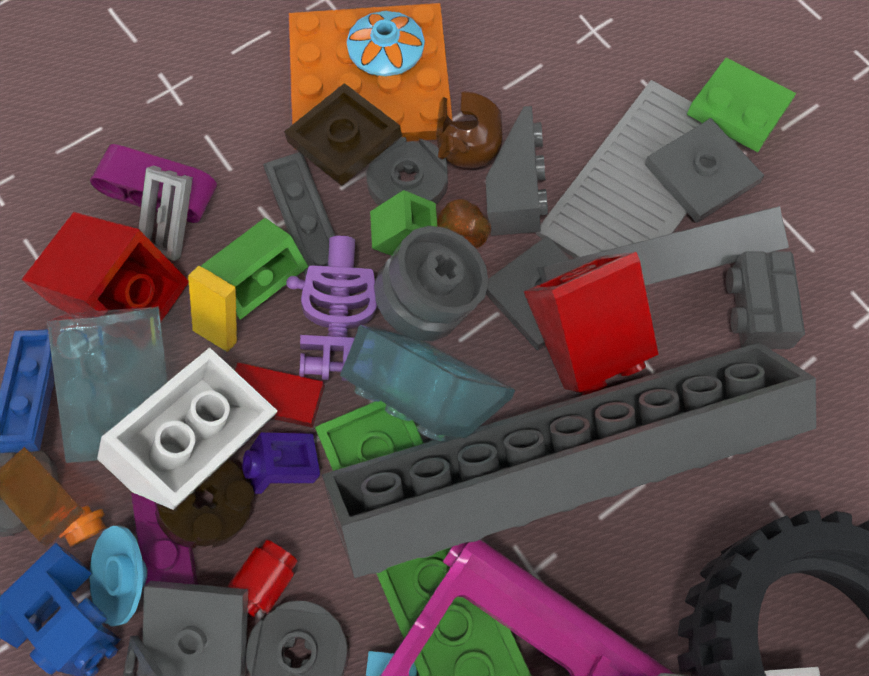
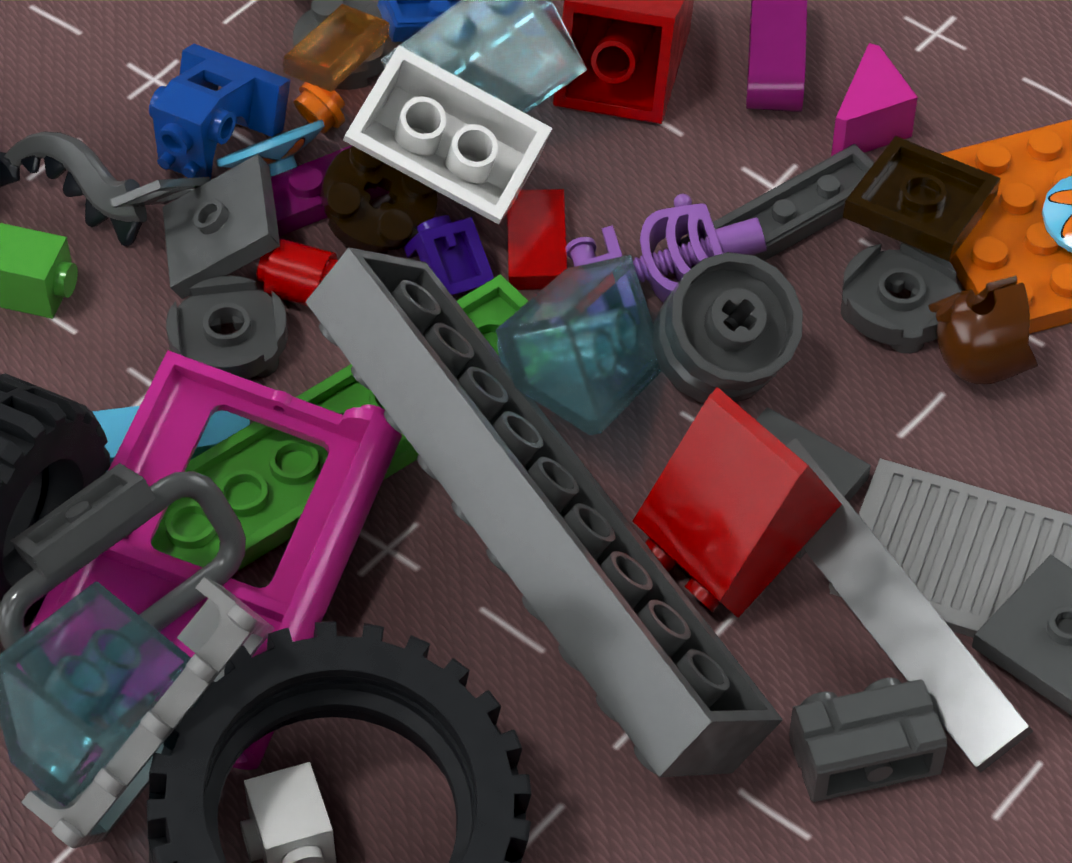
camera: 75 degrees right, 15 degrees down
light grey tile [138,166,193,261] -> none
yellow tile [188,266,237,352] -> none
bright green brick [200,218,308,320] -> none
bright green brick [370,190,437,256] -> none
clear orange cone [437,199,492,249] -> none
dark grey slope [486,106,548,236] -> none
none -> dark pink slope [831,43,918,156]

